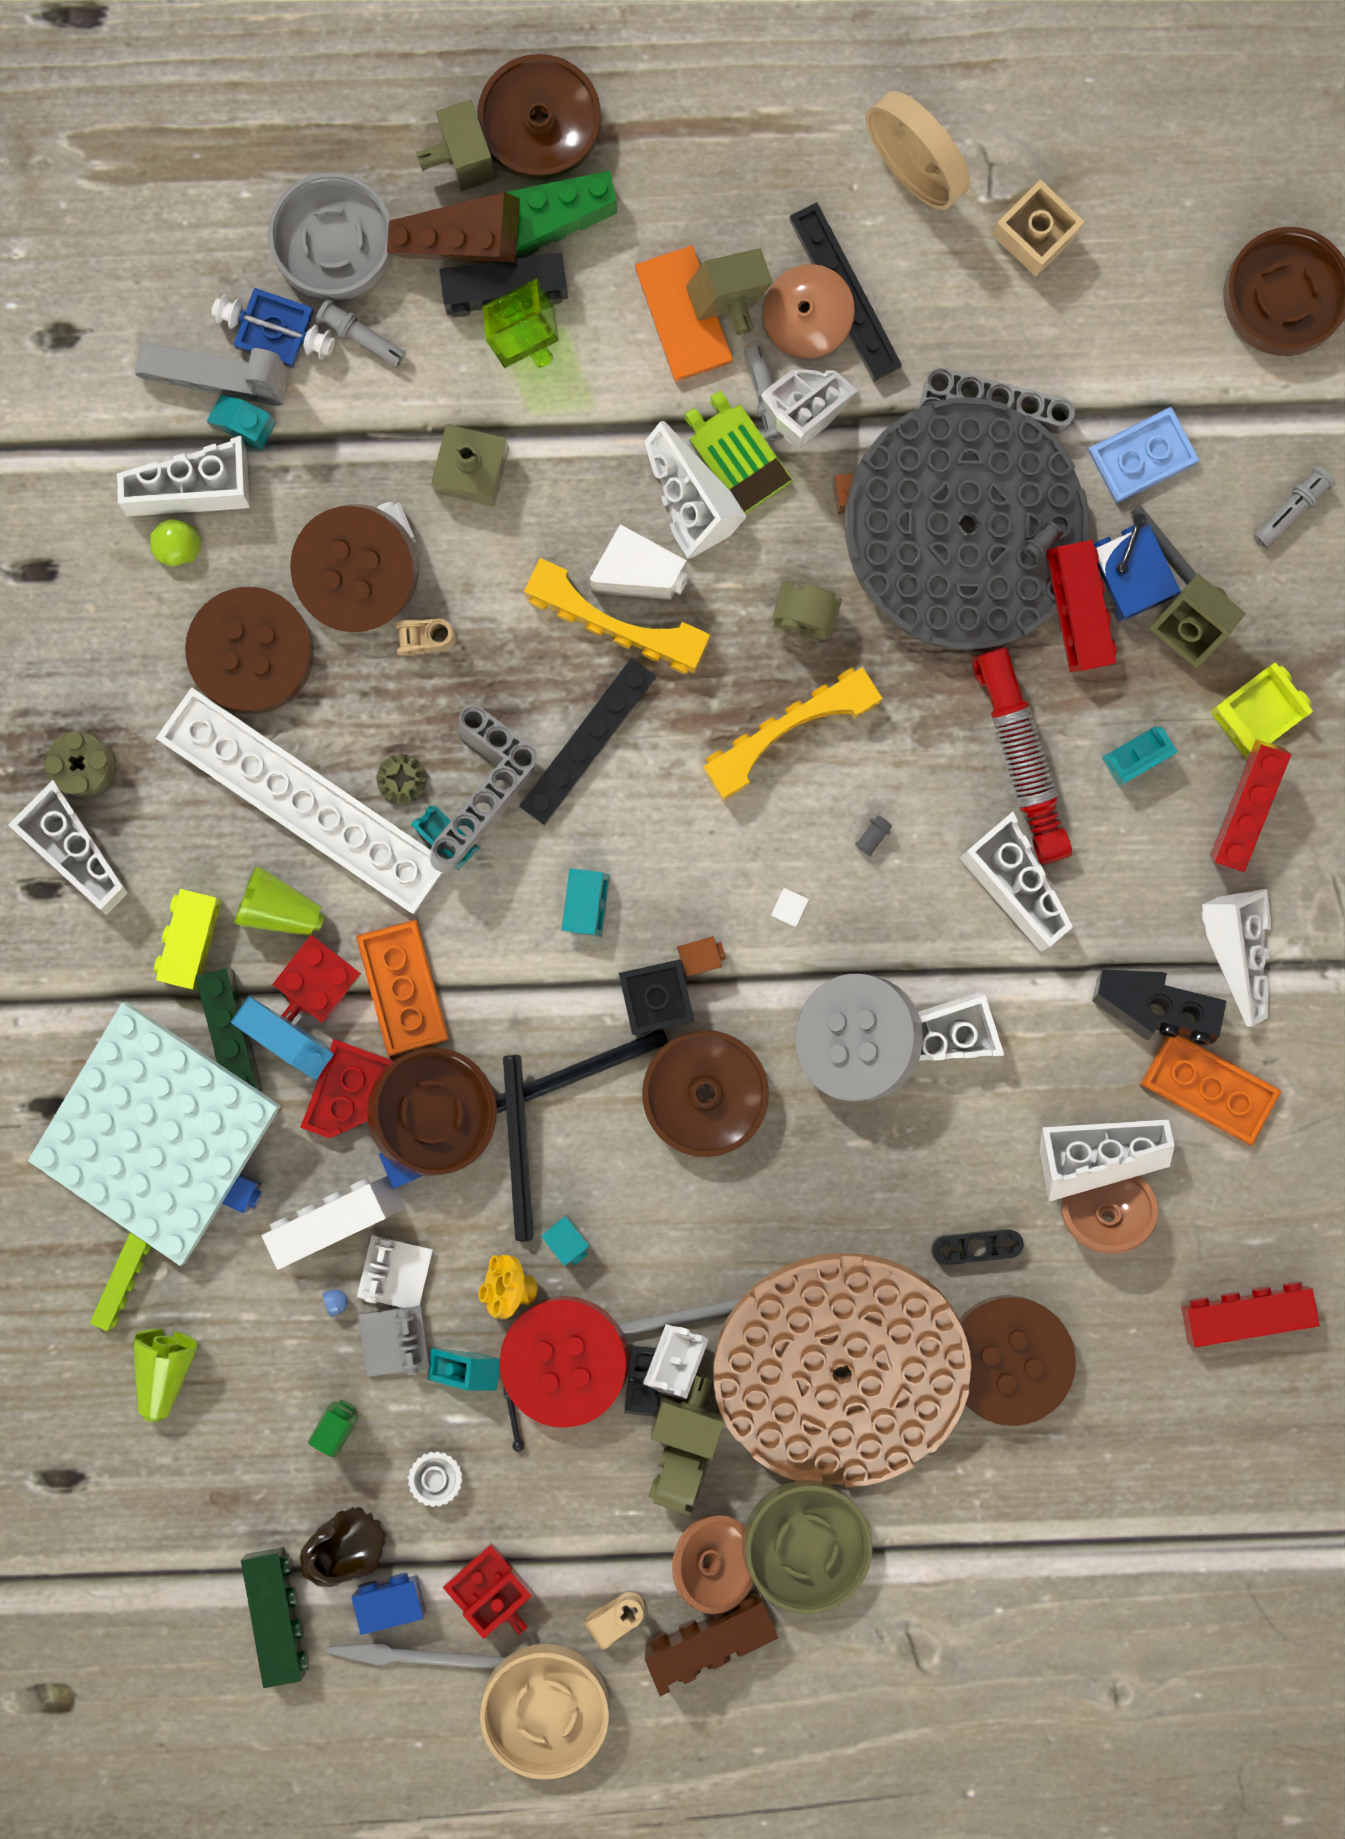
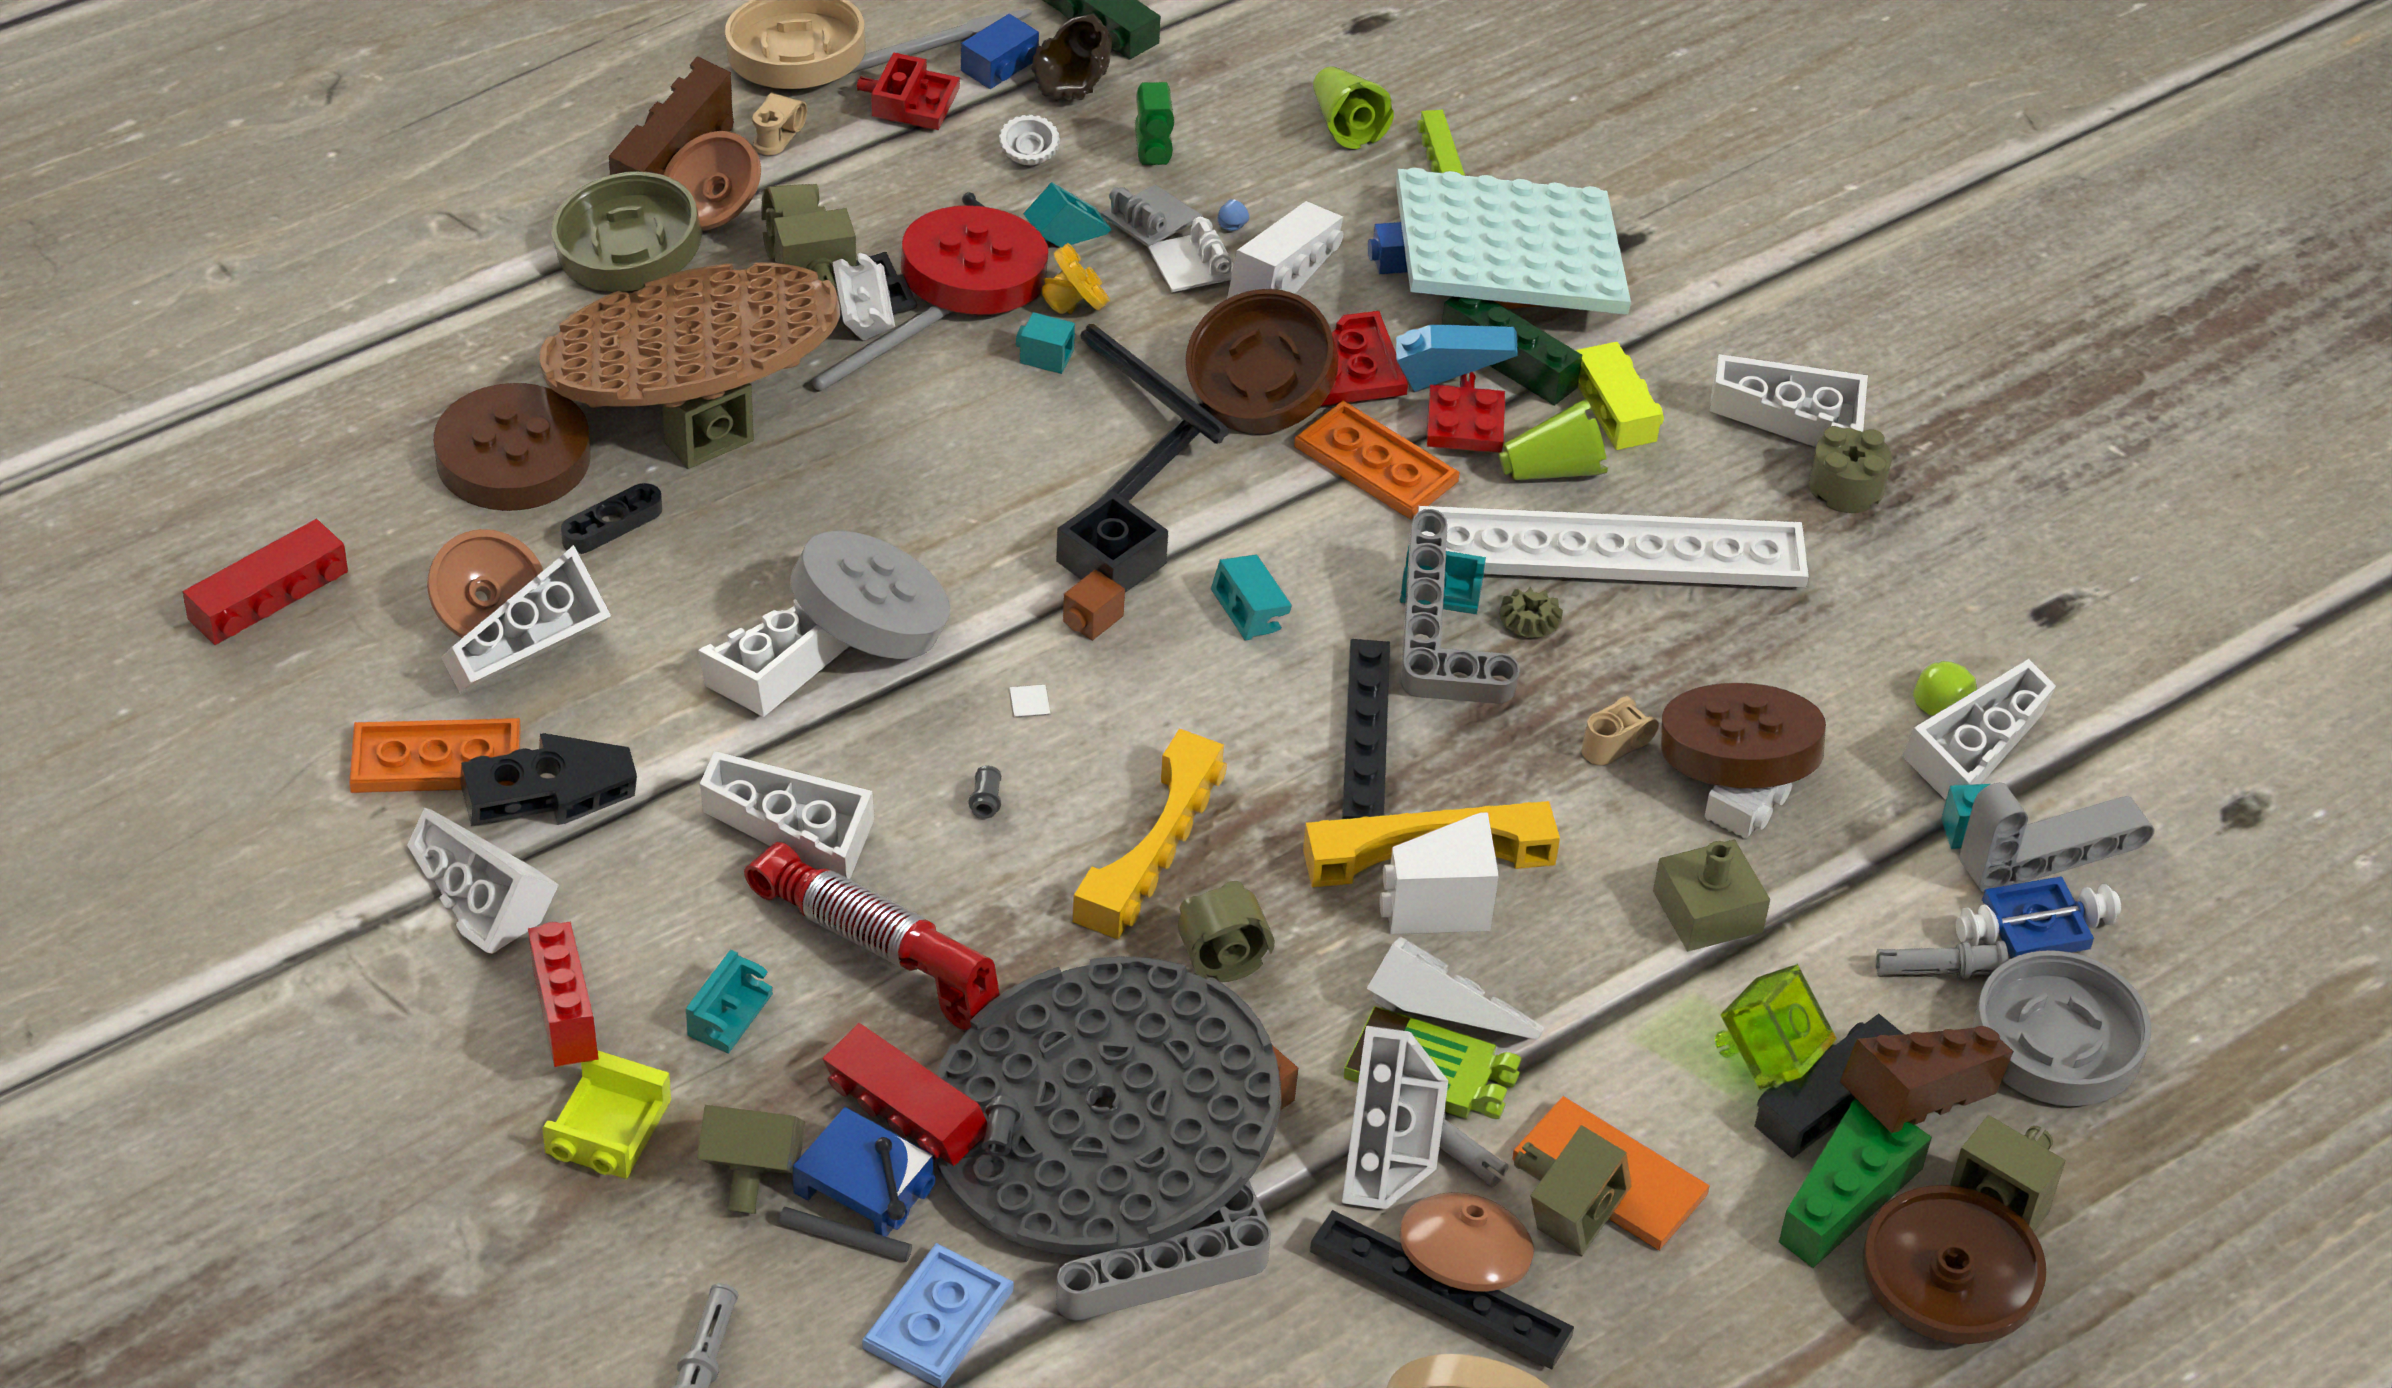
camera: 145 degrees right, 40 degrees down
reddish brown piece [185,587,314,714] -> none
reddish brown dish [642,1030,769,1157] -> none

